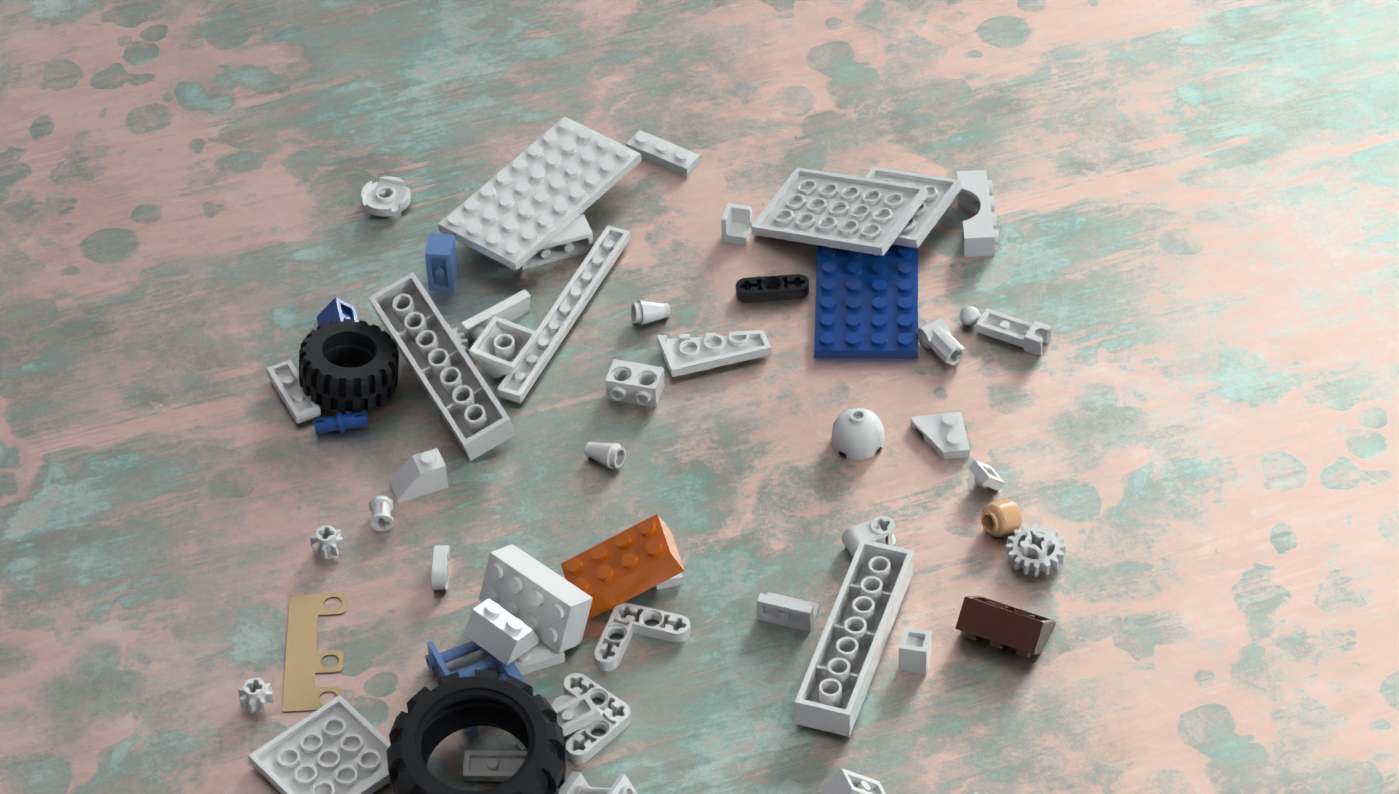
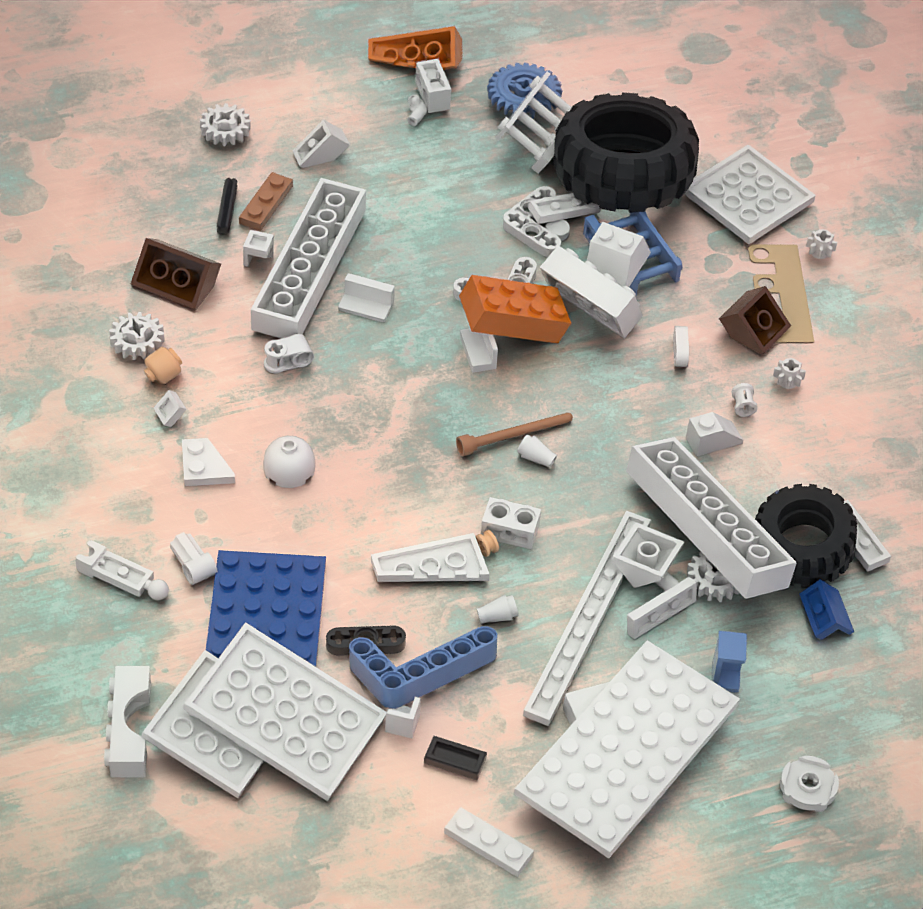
camera: 175 degrees right, 5 degrees up
none -> black axle [216,177,238,234]
none -> nougat plate [239,172,293,231]
none -> medium blue beam [349,626,497,709]
none -> black tile [424,735,487,780]
none -> nougat piece [456,413,573,457]
none -> light nougat bush [475,530,499,557]
none -> reddish brown slope [719,286,791,355]

